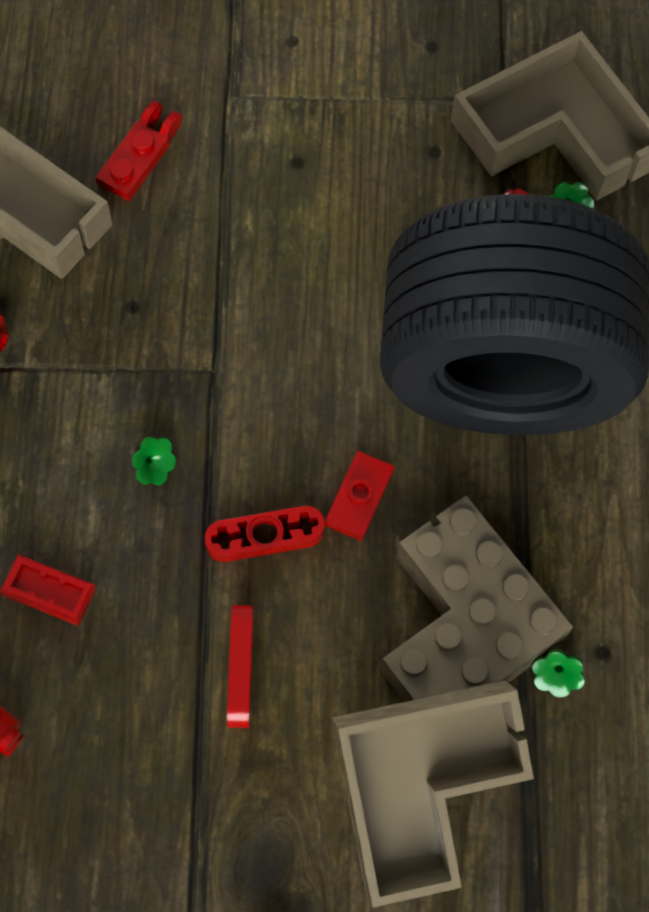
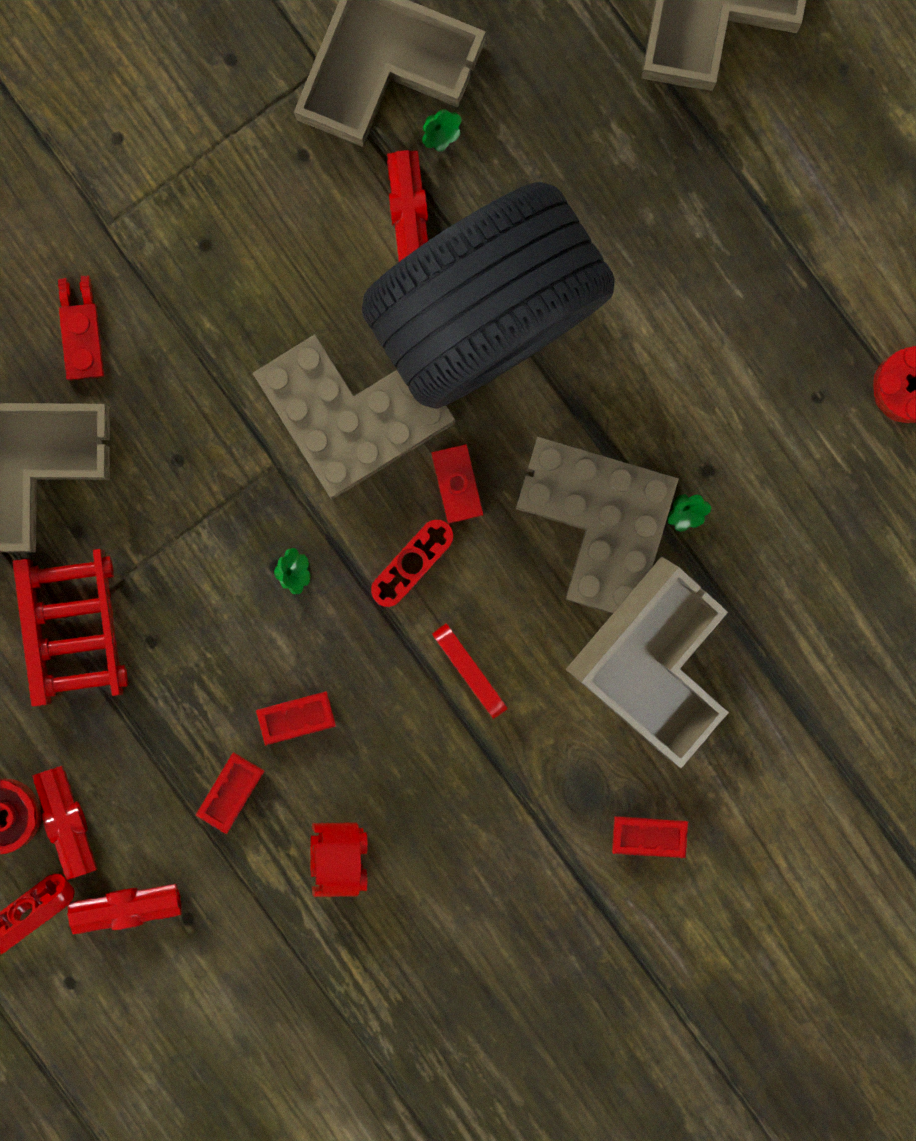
camera: 30 degrees left, 20 degrees up
none -> dark tan piece [253,334,455,500]

